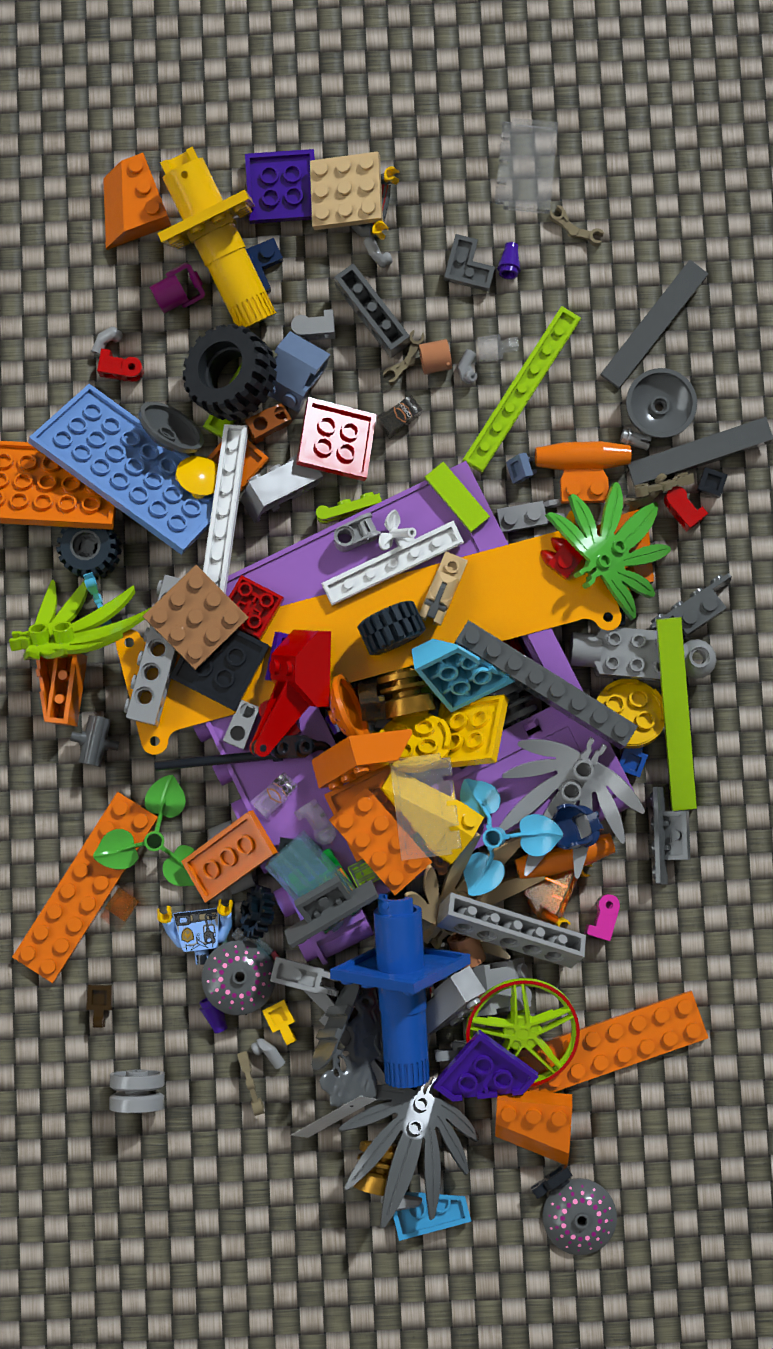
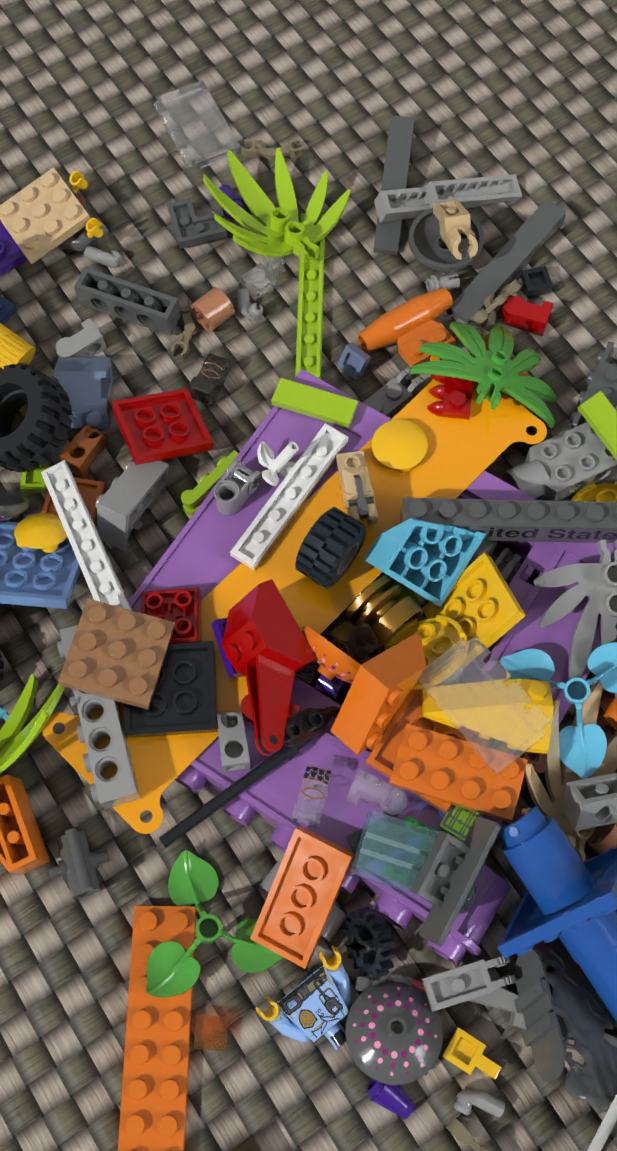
camera: 30 degrees left, 15 degrees down
none -> lime plant [203,148,351,264]
none -> yellow dish [372,419,428,473]
none -> light grey slope [374,174,522,224]
none -> tan plate [433,199,478,260]

